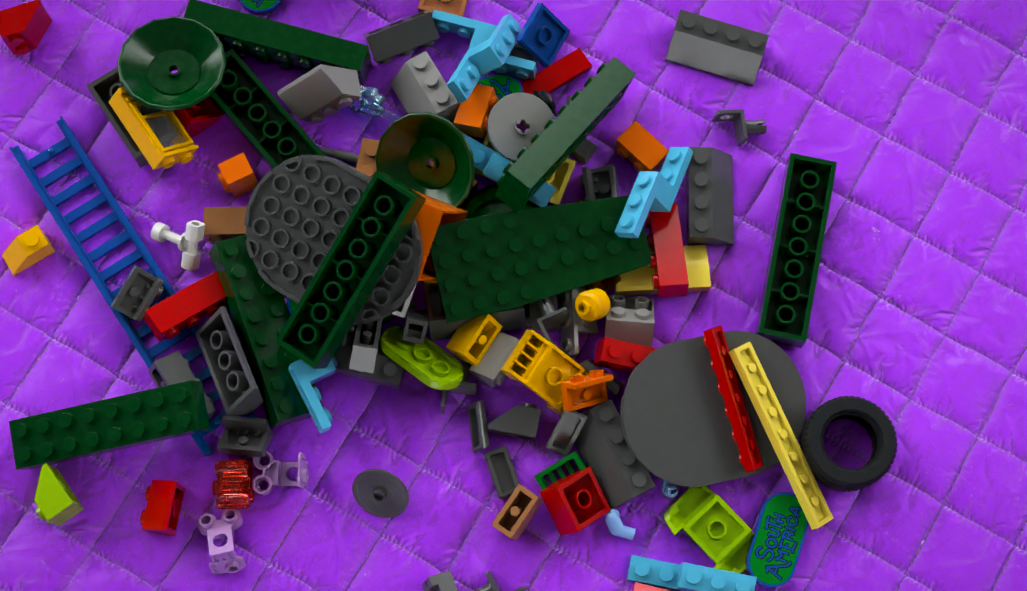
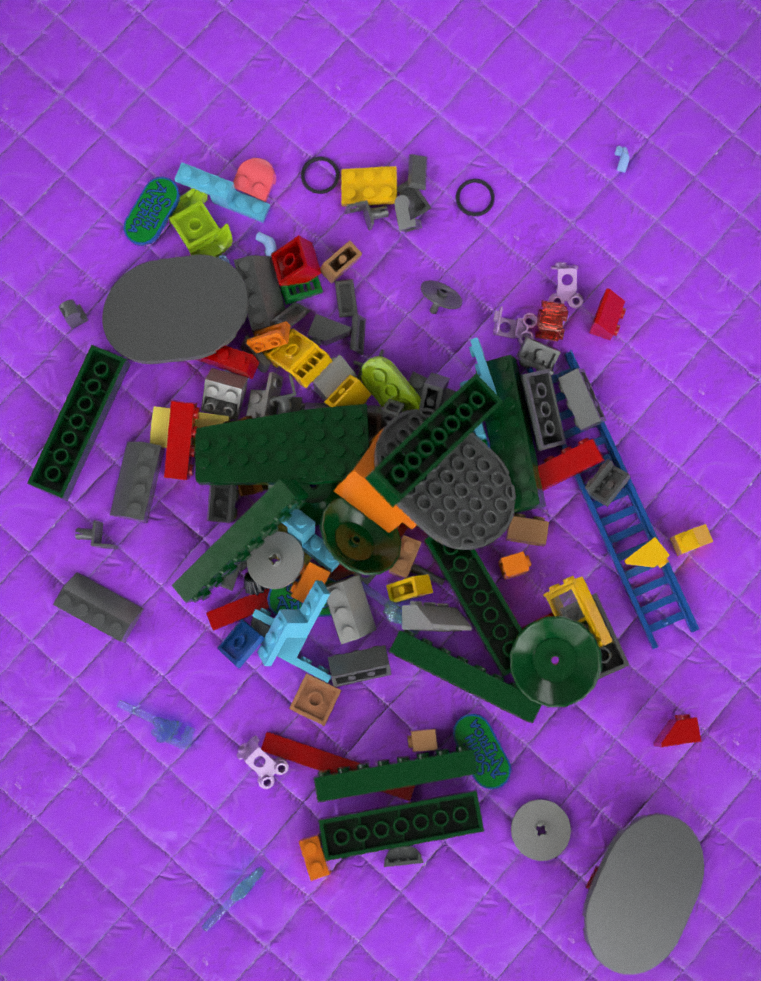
camera: 165 degrees left, 5 degrees up
dark green brick [9,380,210,470] -> none
lime slope [34,463,84,526] -> none
white bar [151,220,205,271] -> none
yellow head [575,288,610,322] -> none
medium azure bracket [614,147,694,238] -> none
orange brick [615,121,669,173] -> none
red plate [703,325,764,473] -> none
light yellow plate [728,342,834,530] -> none
black tyre [799,396,897,492] -> none
none -> dark grey leg [59,300,88,329]
none -> yellow slope [386,574,433,604]
none -> yellow slope [624,537,670,568]

